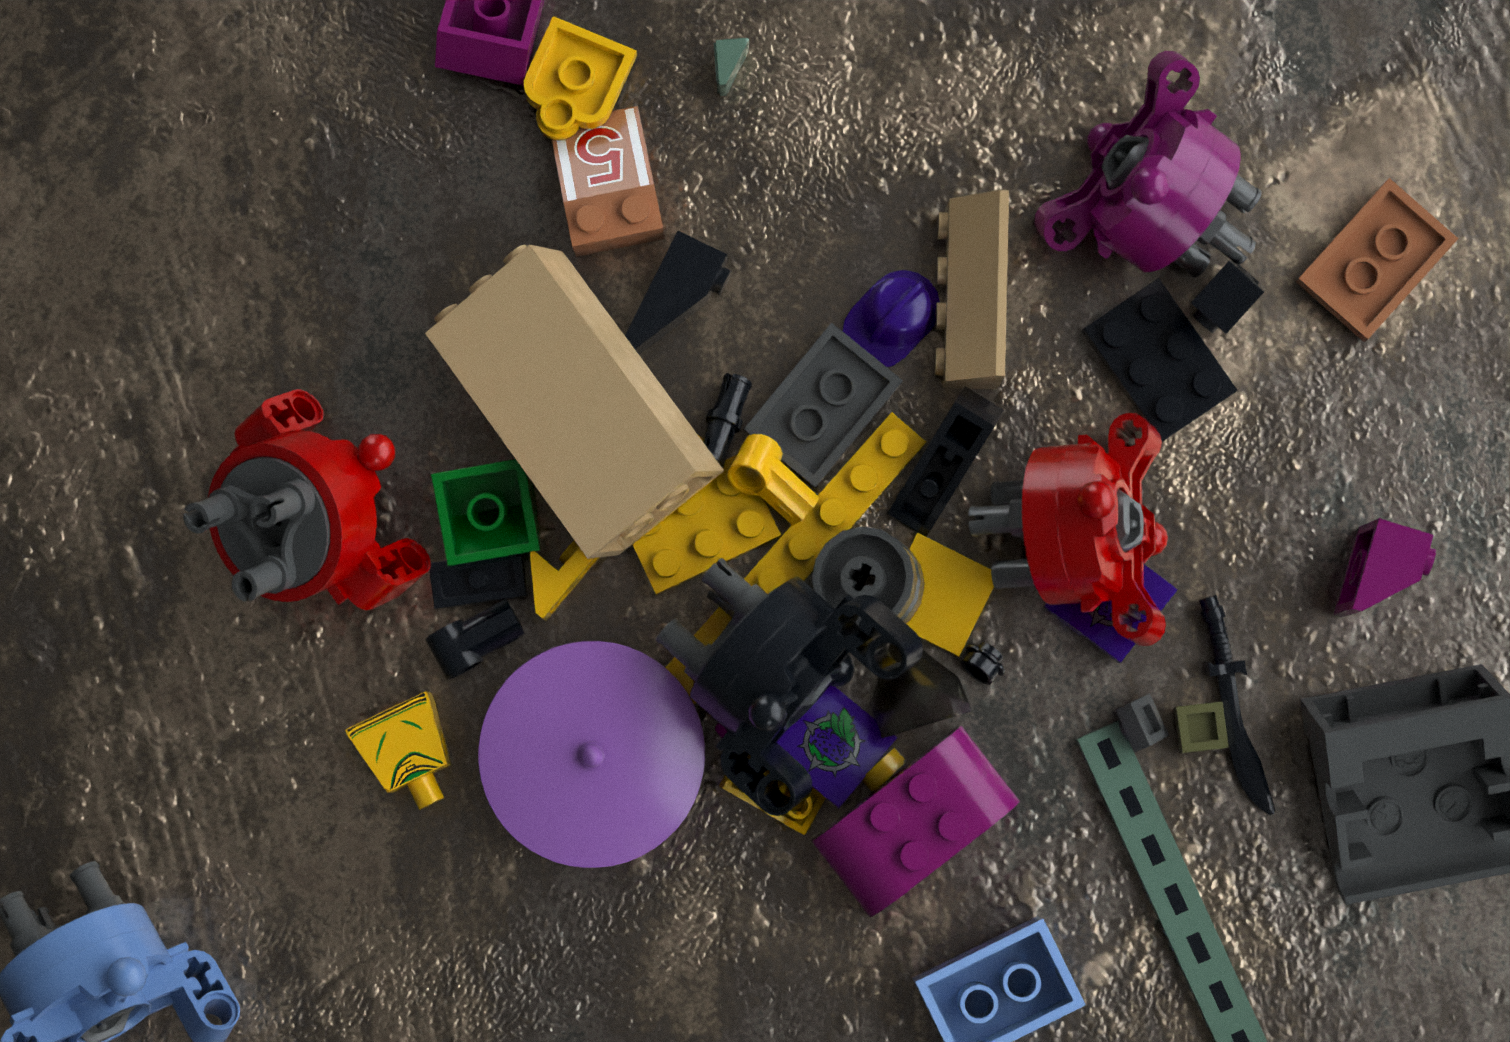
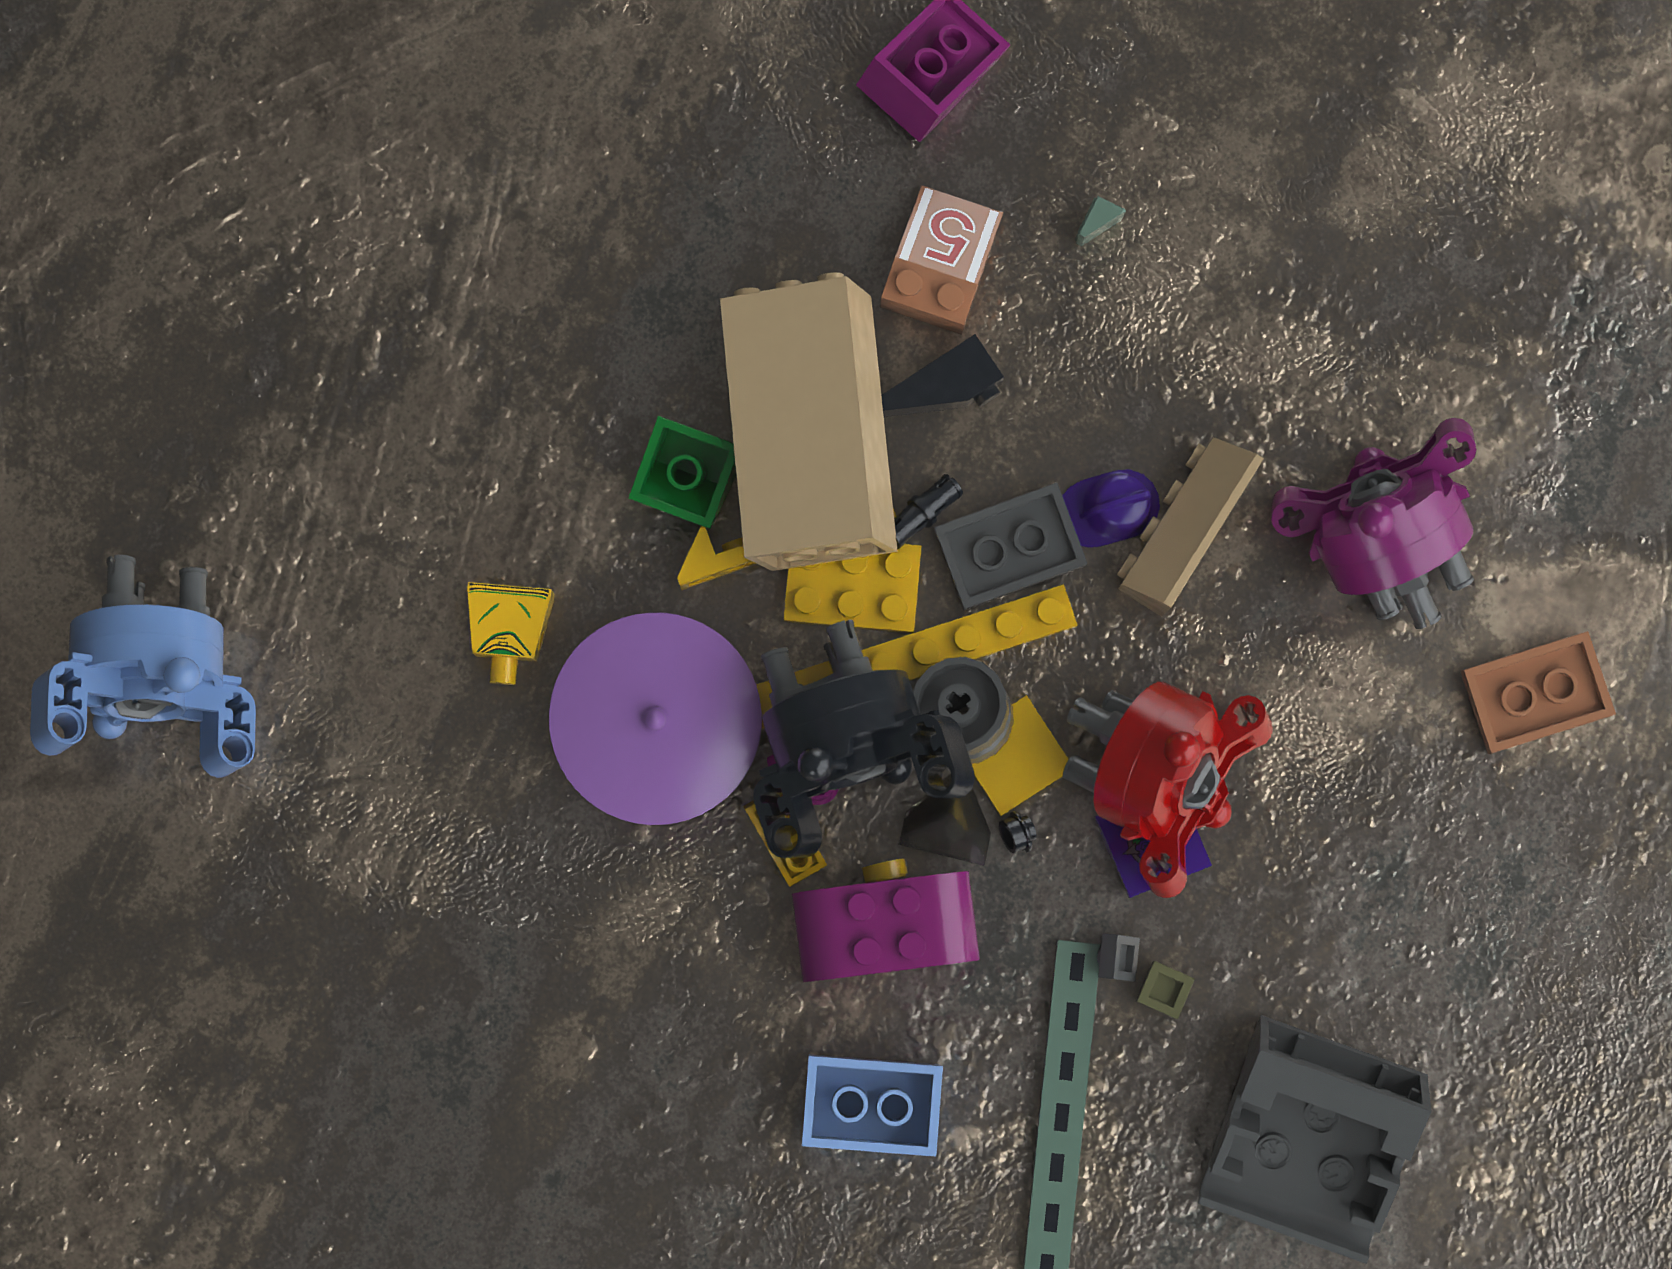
camera: 25 degrees right, 0 degrees up
piece [183,389,431,611] -> none
black piece [425,599,526,680] -> none
black plate [429,553,528,610] -> none
yellow plate [524,16,637,140] -> none
yellow piece [727,434,819,526] -> none
dark purple slope [777,686,897,809] -> none
black slope [888,386,1004,537] -> none
black plate [1081,278,1238,442] -> none
black brick [1191,259,1266,334] -> none
black sword [1199,595,1275,815] -> none
magenta slope [1333,518,1436,617] -> none

